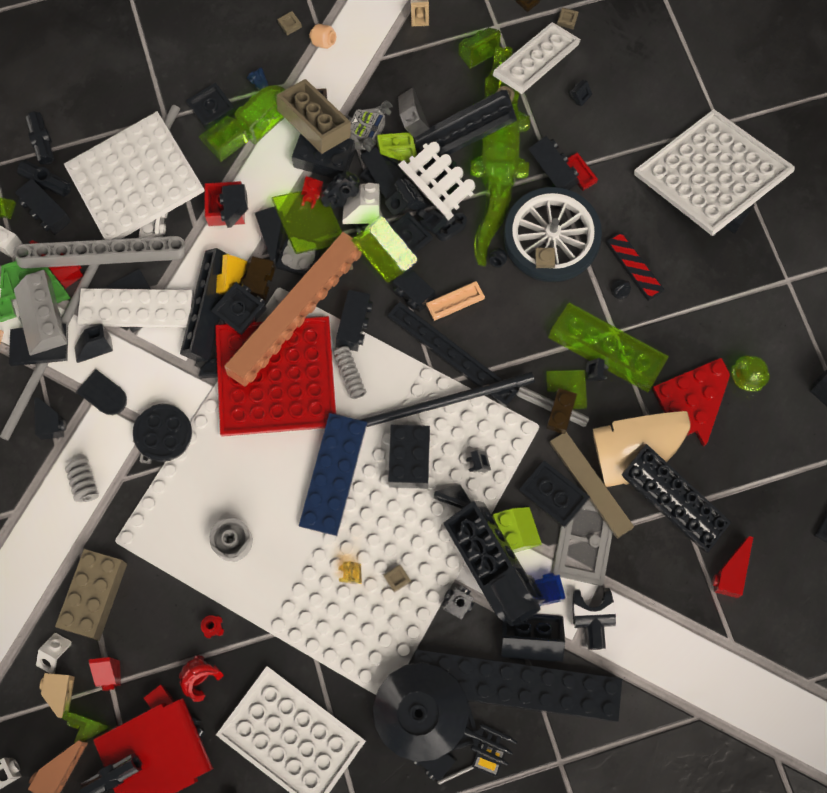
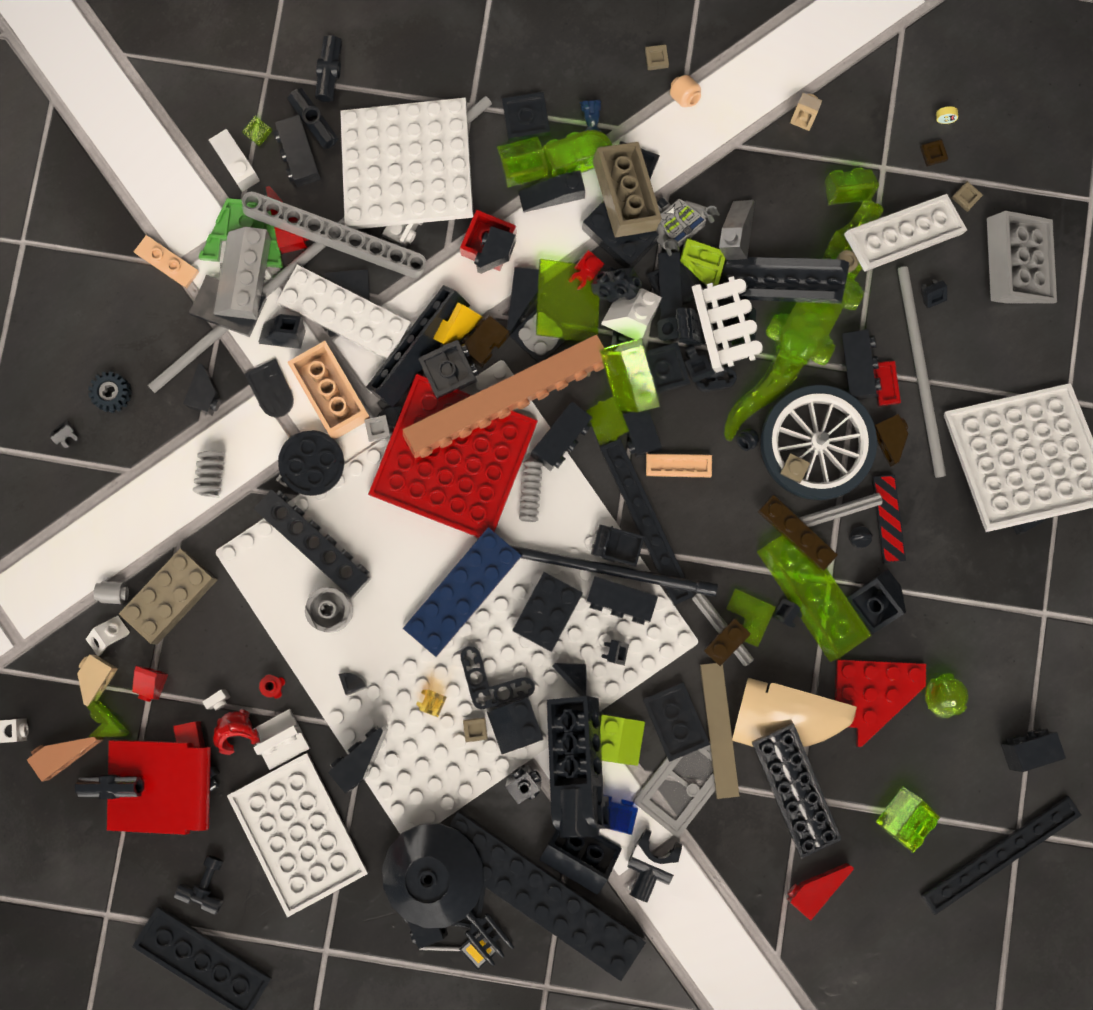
camera: 25 degrees right, 10 degrees up
none -> light grey brick [94,581,129,604]
none -> white plate [203,690,230,711]
none -> white bracket [253,709,311,770]
none -> black brick [254,489,371,598]
none -> light nougat brick [288,341,370,440]
none -> black slope [328,726,388,793]
none -> black tile [338,673,368,696]
none -> light grey tile [364,415,391,442]
none -> black beam [460,646,535,709]
none -> black slope [487,697,544,754]
none -> black slope [518,170,585,213]
none -> clear neon green piece [586,396,629,445]
none -> black brick [586,576,658,625]
none -> black piece [591,524,645,567]
none -> dark brown plate [757,495,838,572]
none -> light grey axle [799,493,883,527]
none -> black slope [846,568,906,634]
none -> dark brown slope [875,414,908,467]
none -> clear neon green slope [876,787,940,853]
none -> light grey piece [897,267,946,478]
none -> light grey slope [987,211,1057,303]

